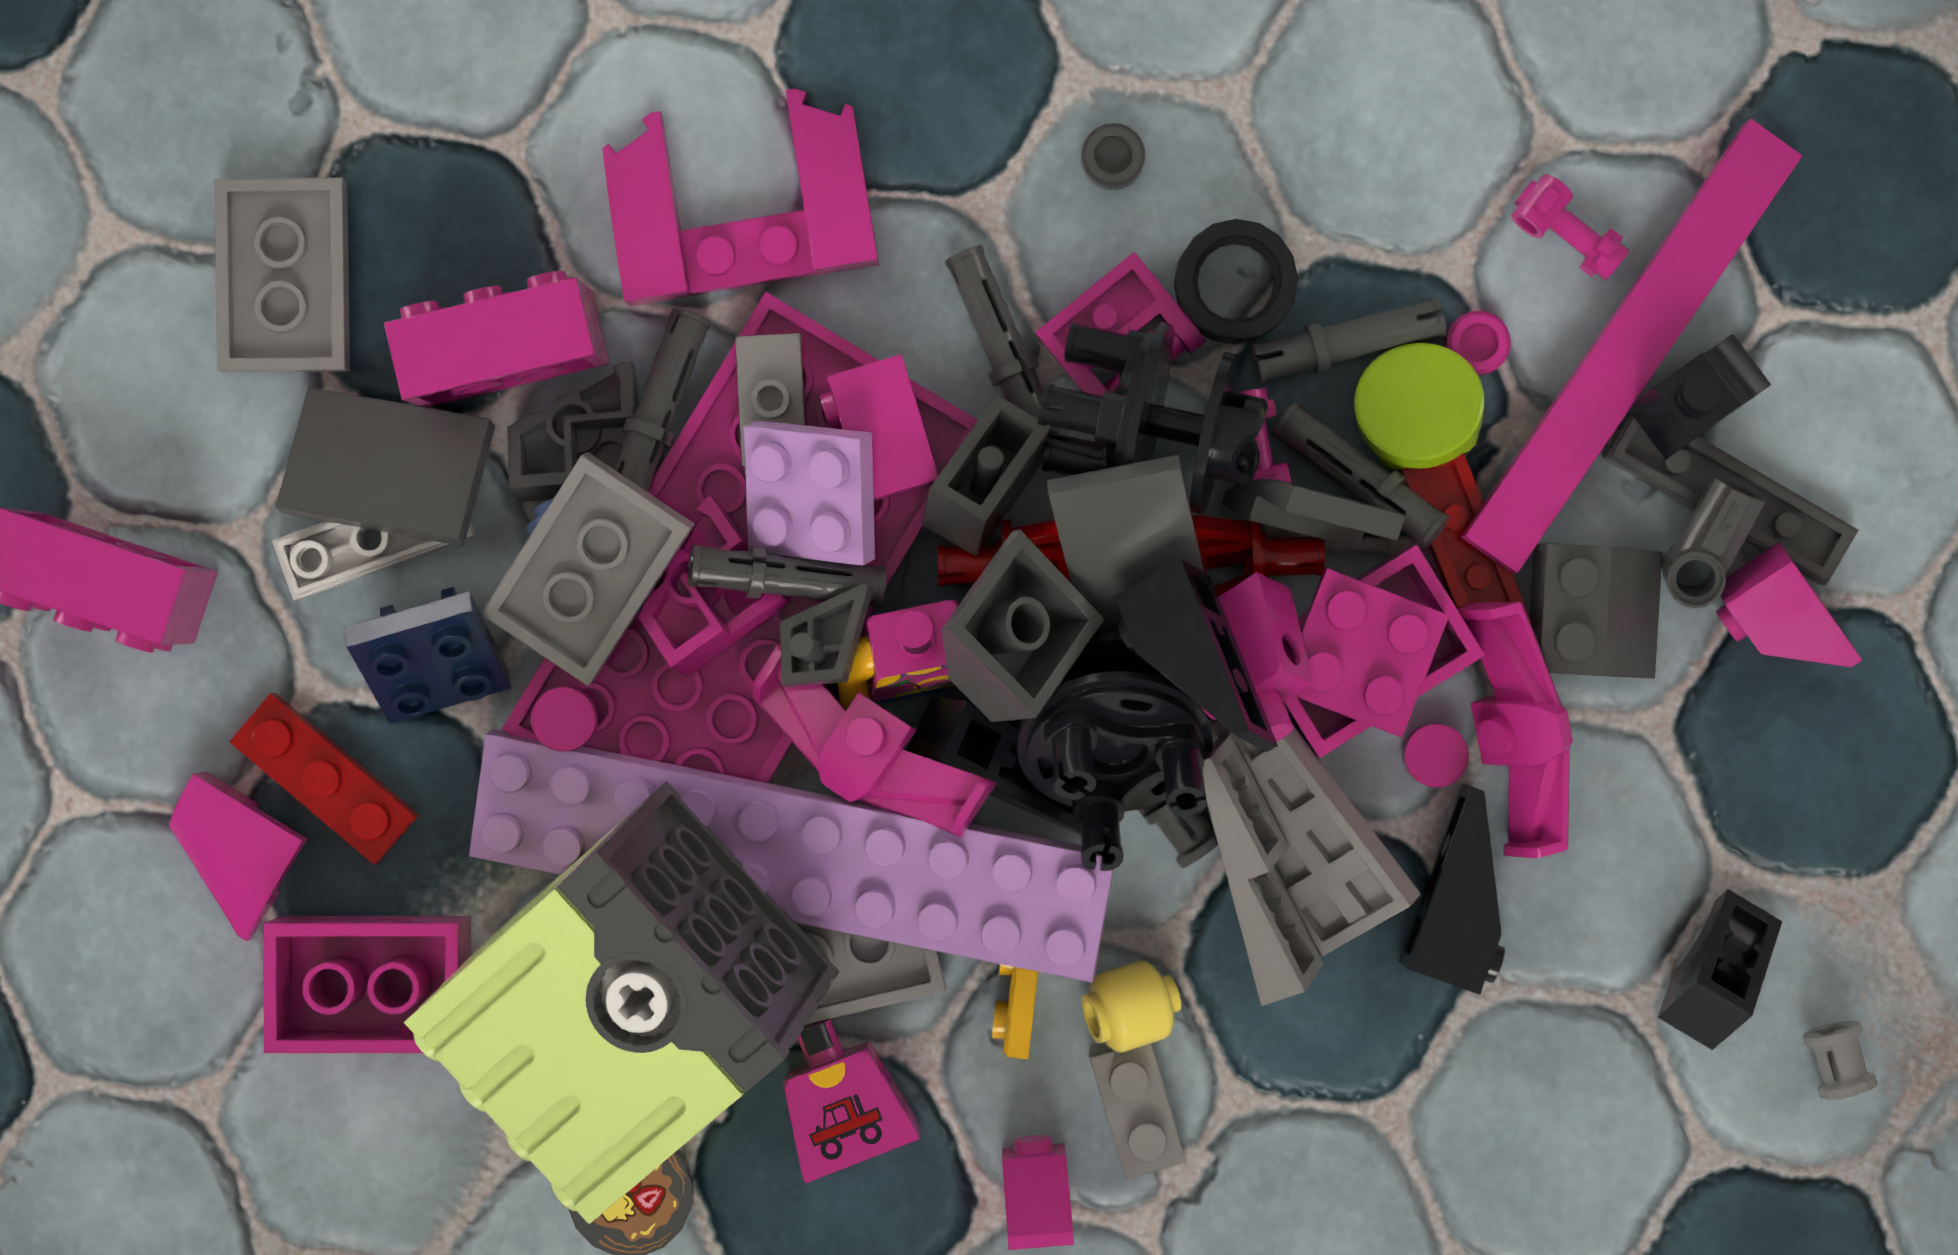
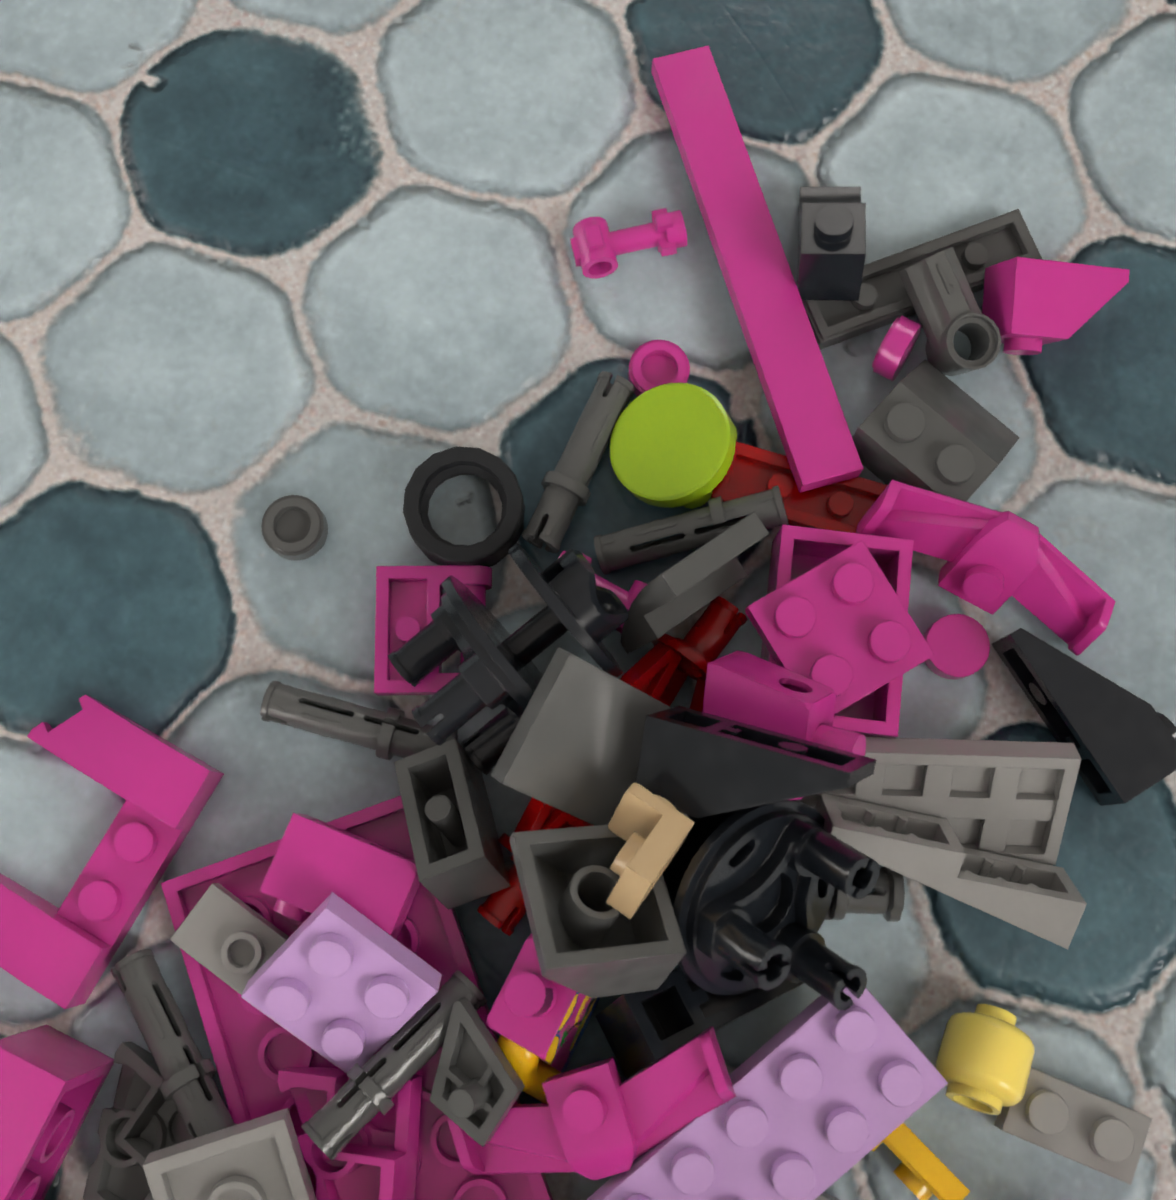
camera: 55 degrees left, 10 degrees down
none -> tan bracket [606,783,695,920]
none -> dark pink tile [872,316,922,381]

